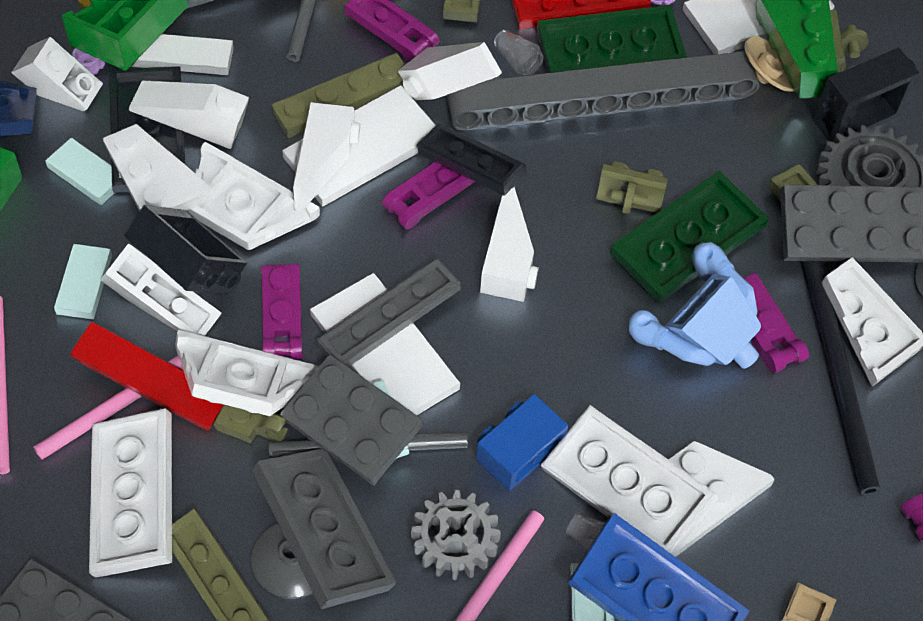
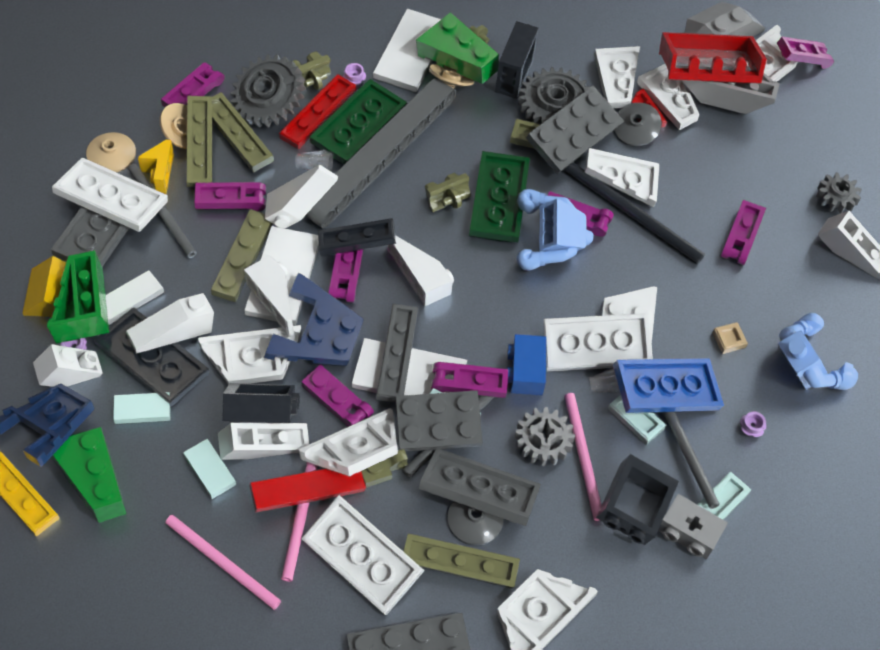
camera: 45 degrees left, 0 degrees up
white wing [103,124,216,211] -> none
none -> dark blue wing [264,273,364,366]
none -> magenta plate [431,362,508,398]

